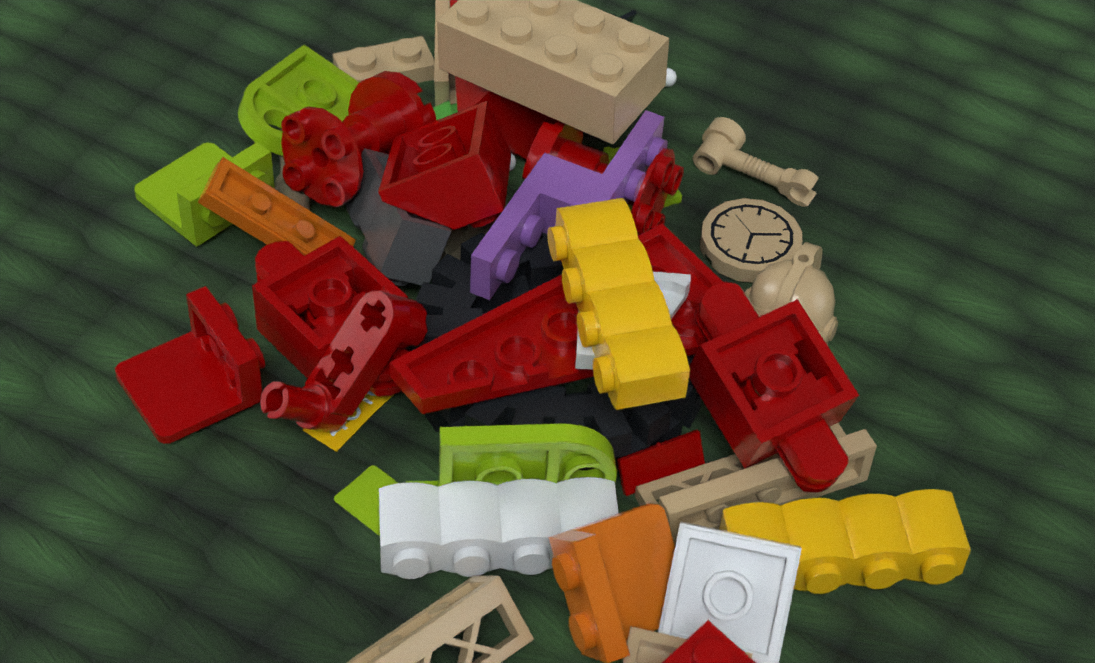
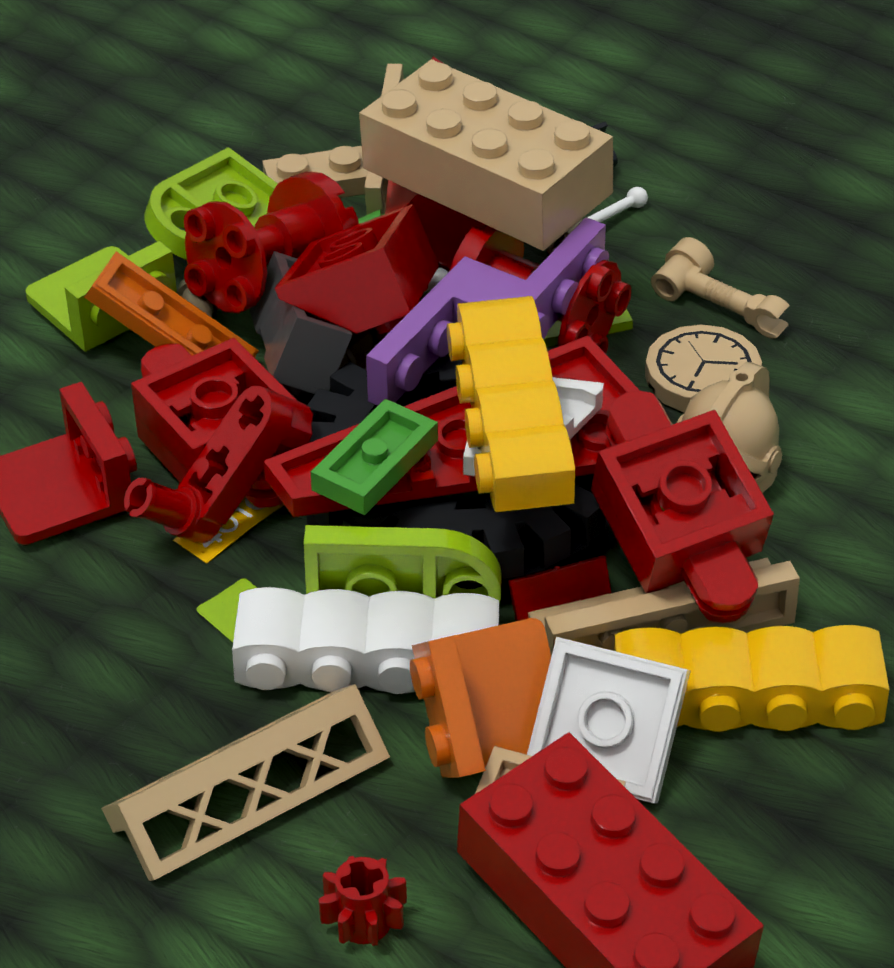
camera: 10 degrees right, 5 degrees down
none -> bright green plate [311,399,438,515]

